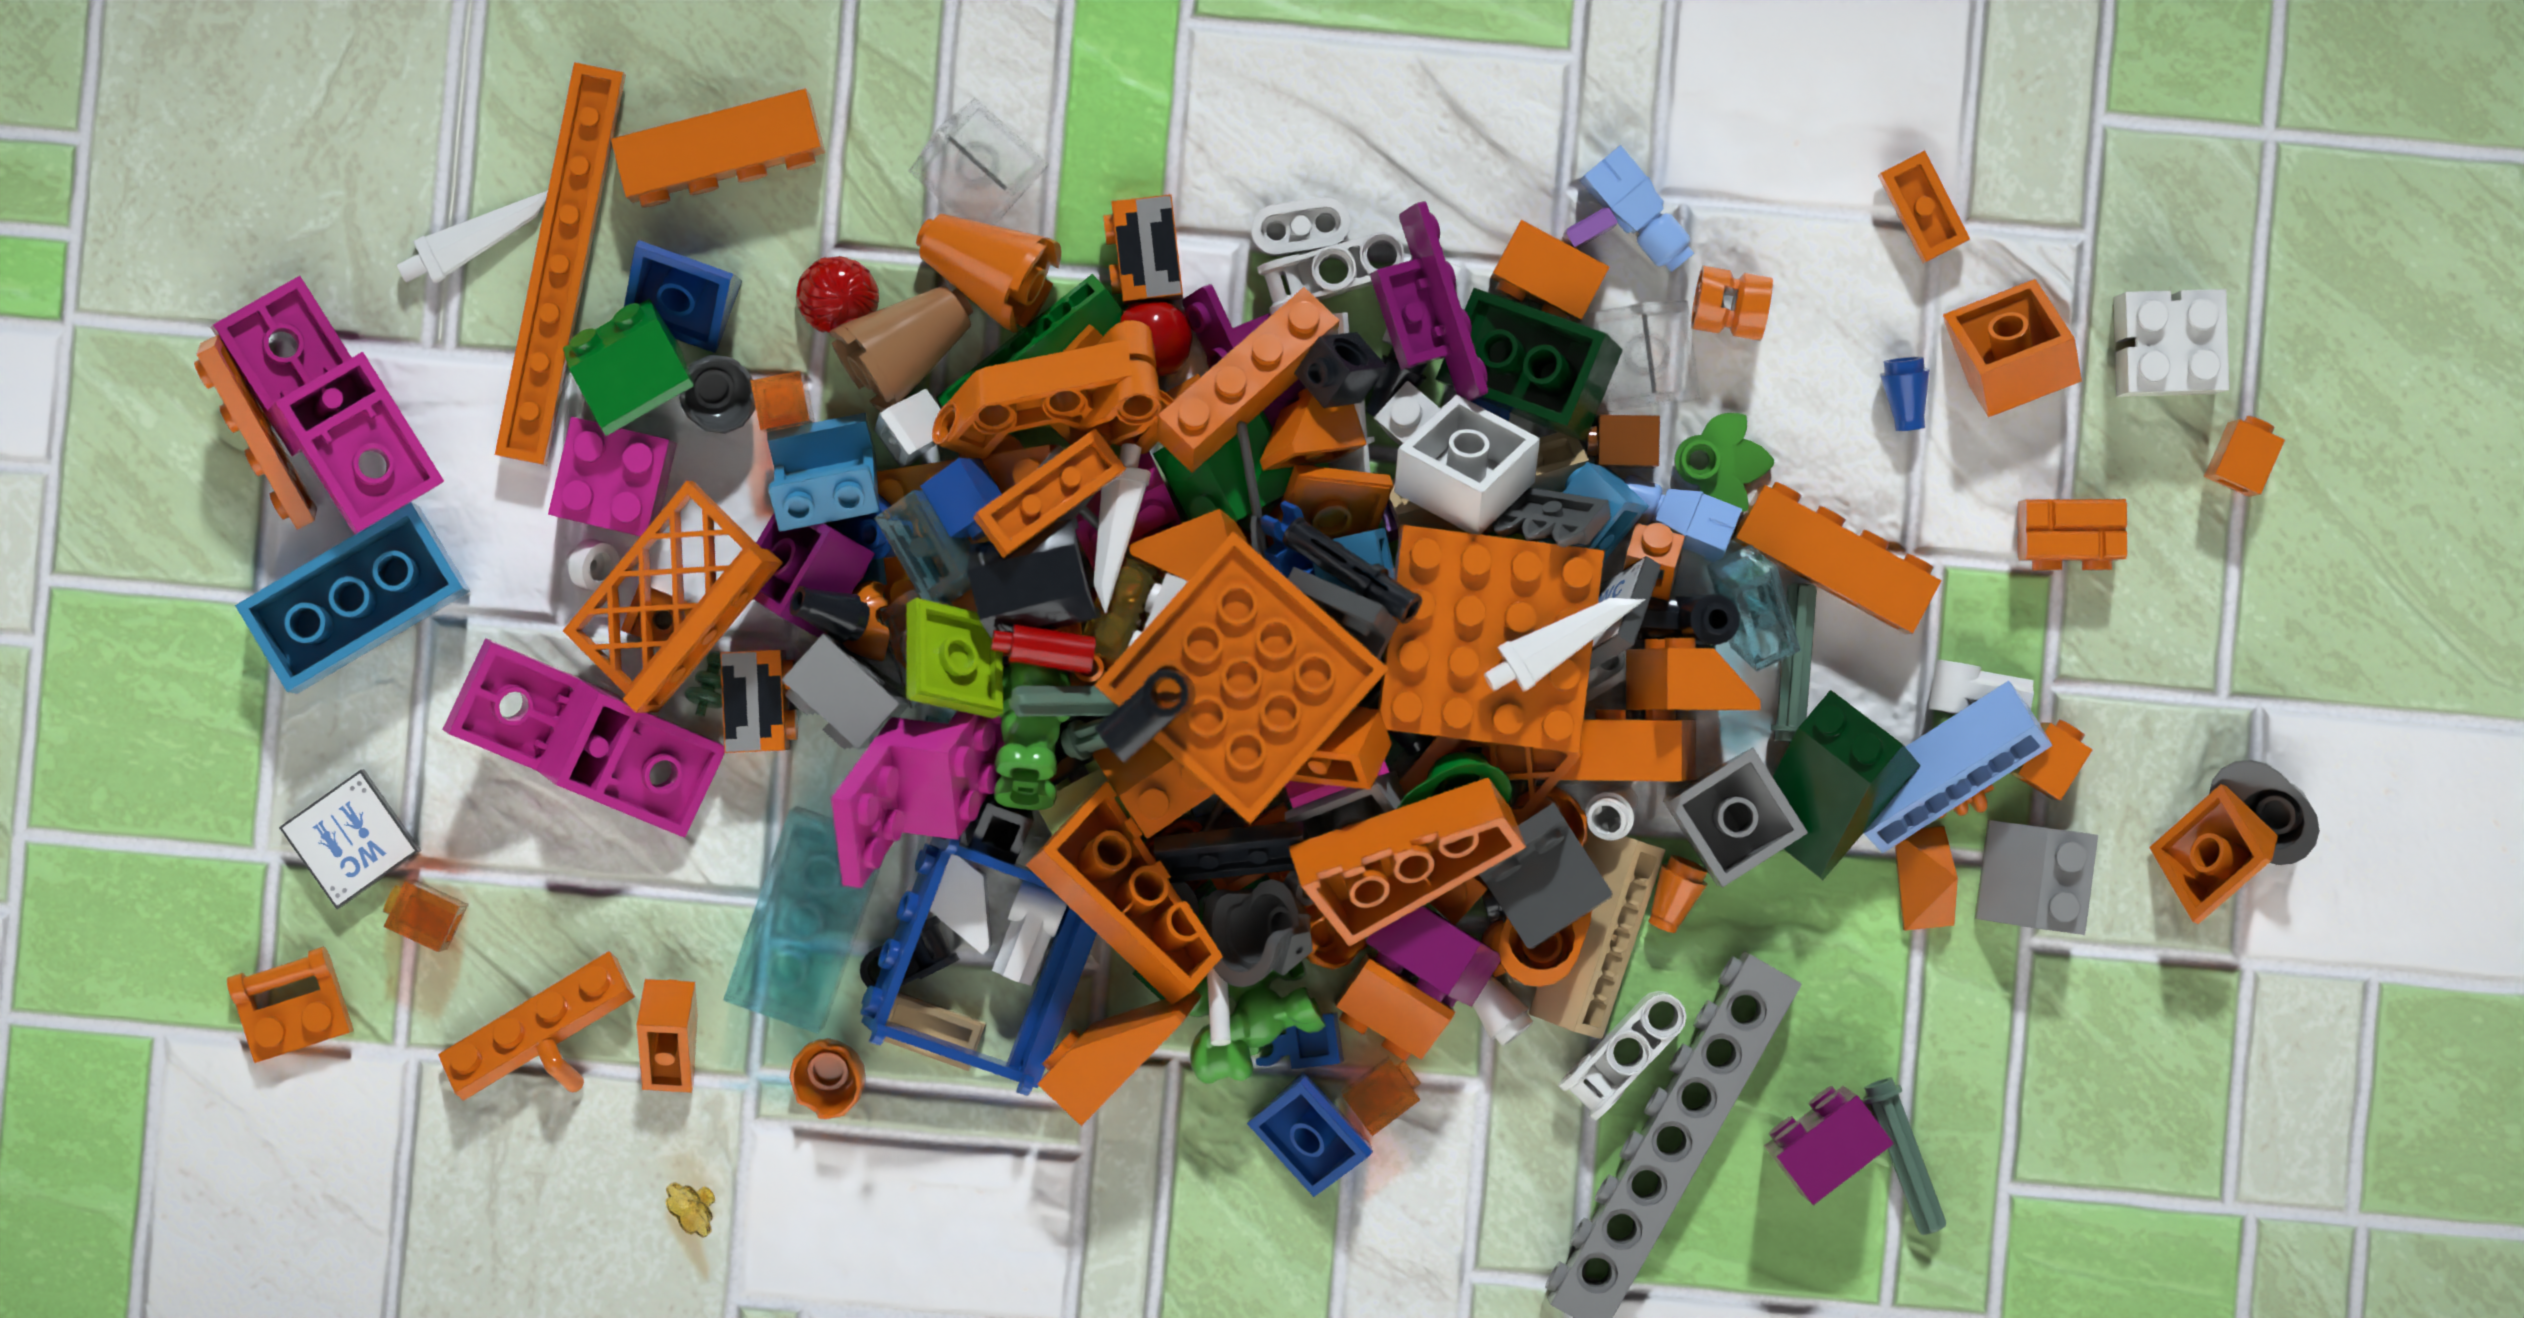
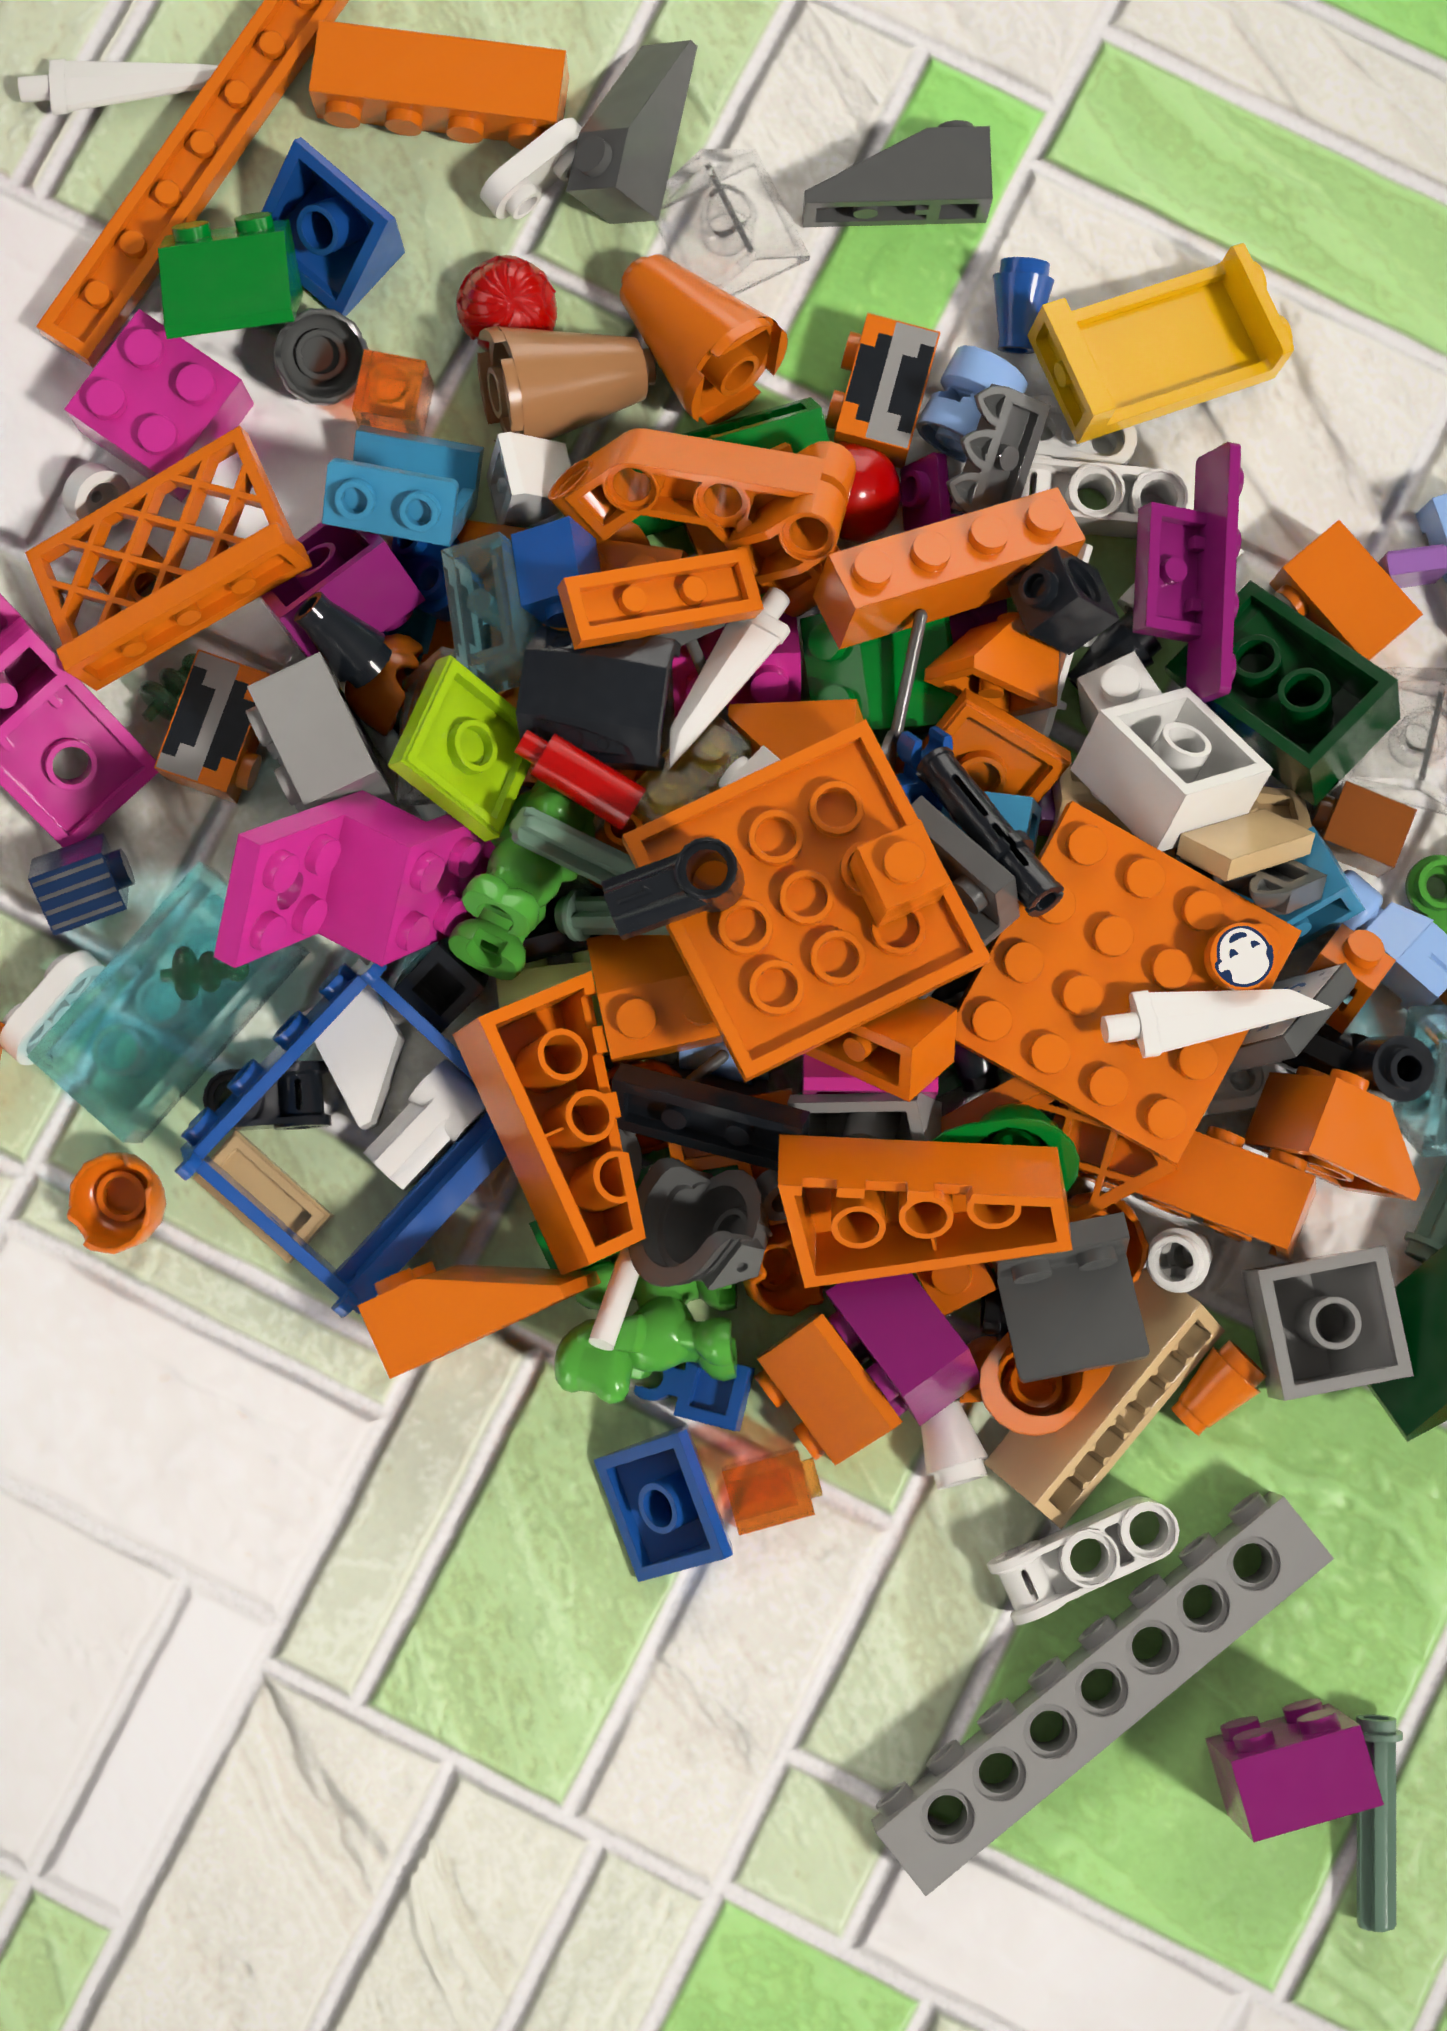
camera: 20 degrees right, 5 degrees down
none -> white plate [0,950,109,1066]
none -> dark blue brick [28,833,135,936]
none -> clear green hair [160,946,249,1001]
none -> white plate [480,118,582,219]
none -> dark grey slope [566,40,698,224]
none -> dark grey slope [802,120,993,228]
none -> orange brick [849,819,950,928]
none -> light blue wheel [916,345,1028,463]
none -> dark grey plate [946,384,1051,514]
none -> blue cone [993,257,1055,354]
none -> yellow panel [1027,243,1294,444]
none -> tan tile [1176,809,1315,882]
none -> tile [1204,922,1276,991]

